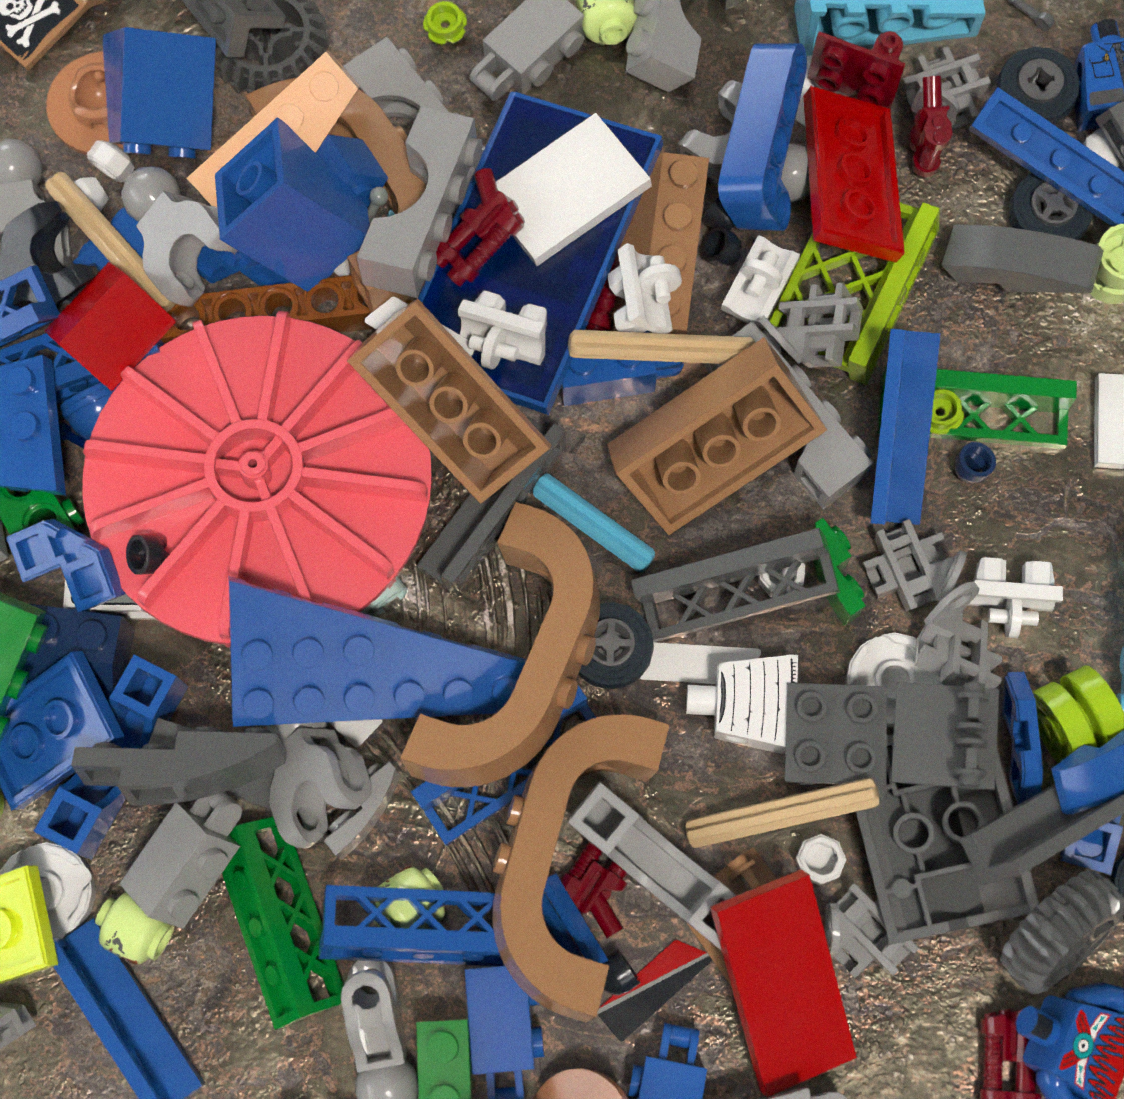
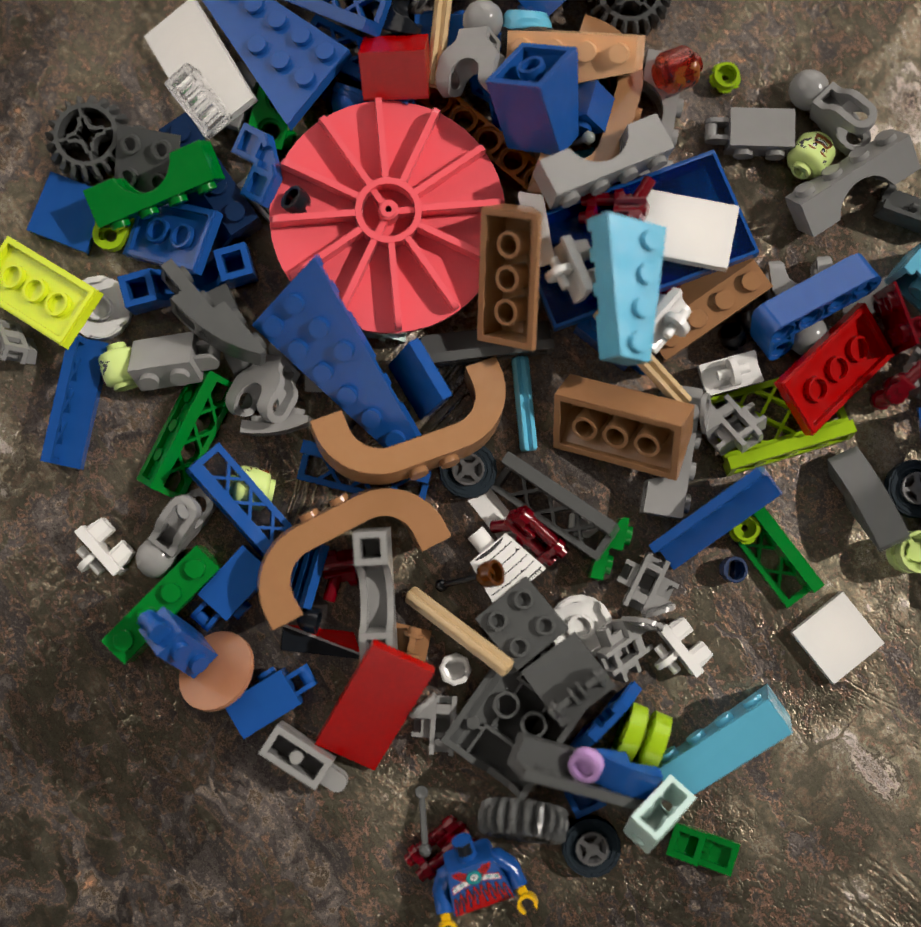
camera: 45 degrees right, 10 degrees up
none -> blue tile [388,338,452,420]
none -> dark grey hinge [415,785,432,857]
none -> reddish brown hinge [435,559,505,592]
none -> dark red piece [490,505,569,566]
none -> medium azure piece [503,10,552,30]
none -> lavender tile [568,747,604,783]
none -> medium azure wedge [587,211,667,366]
none -> clear red head [651,45,703,94]

